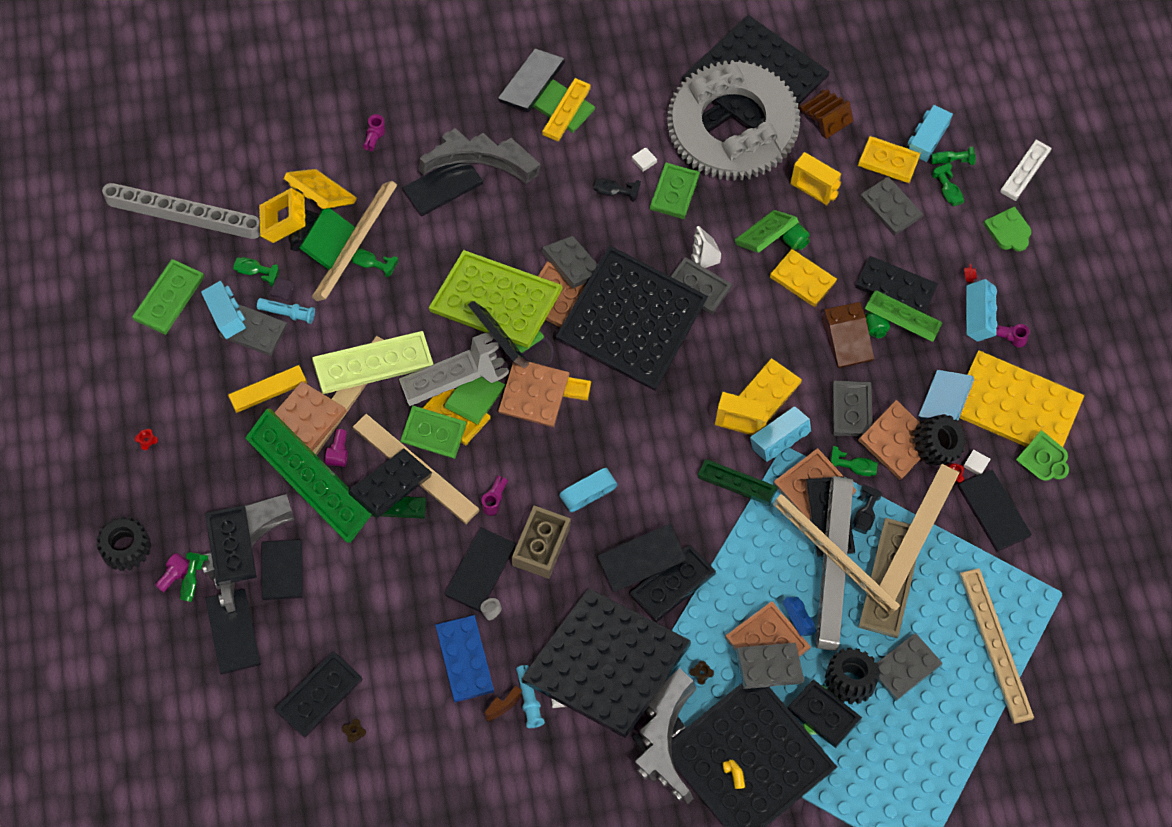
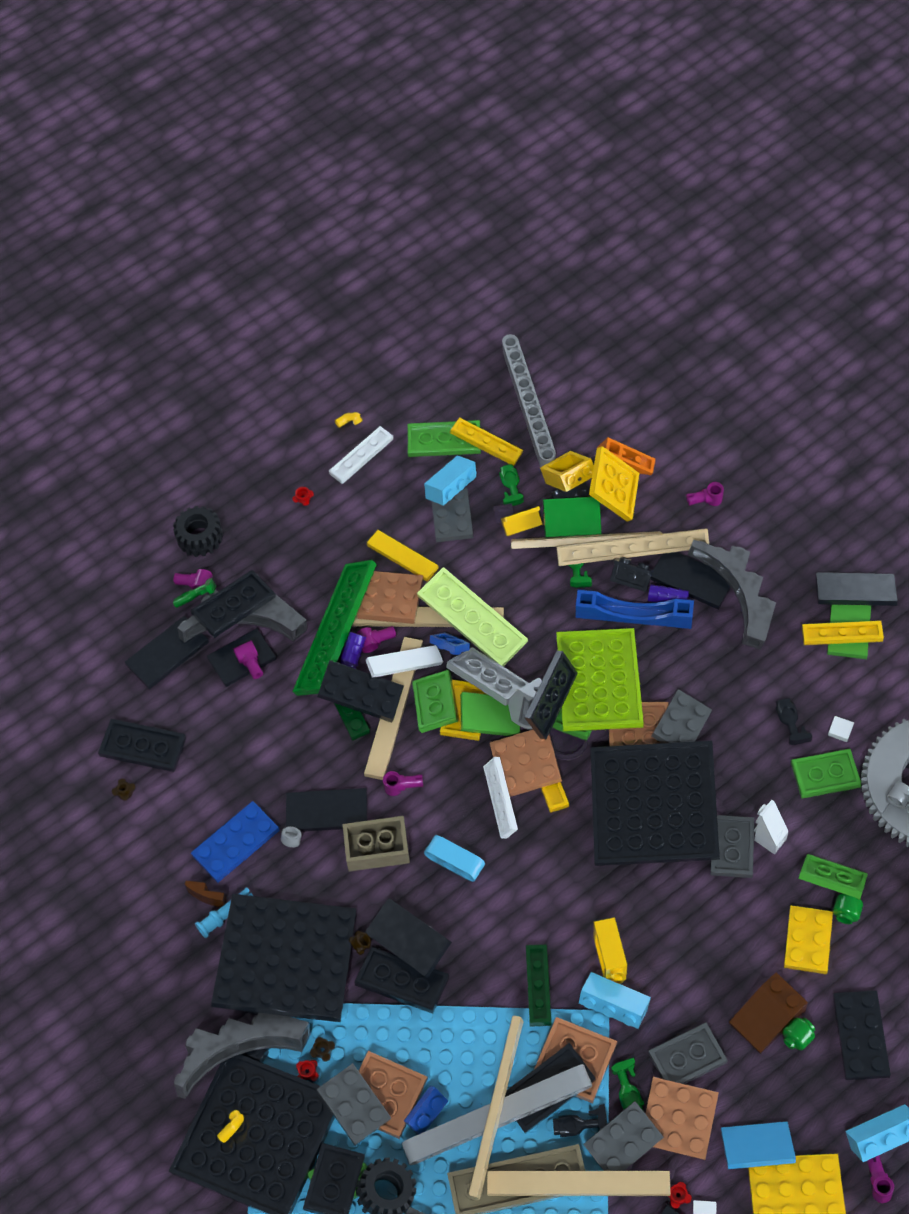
camera: 70 degrees right, 5 degrees down
medium azure pin [257,298,315,324] -> none
yellow plate [739,358,802,422] -> none
bright green tile [865,290,942,342] -> none
black tyre [913,414,966,466] -> none
none -> magenta pin [233,640,263,679]
none -> red plate [296,1060,319,1081]
none -> white tile [329,426,393,484]
none -> yellow arm [335,412,362,428]
none -> dark purple axle [339,632,366,669]
none -> dark brown plate [349,931,371,955]
none -> white tile [366,645,443,678]
none -> blue plate [430,632,470,655]
none -> yellow tile [450,417,523,466]
none -> white tile [483,757,518,839]
none -> yellow panel [501,506,543,536]
none -> tan tile [556,528,709,566]
none -> blue arch [576,590,694,629]
none -> dark grey plate [583,1101,664,1171]
none -> orange slope [594,437,655,475]
none -> black bracket [610,557,654,592]
none -> dark purple axle [648,584,689,603]

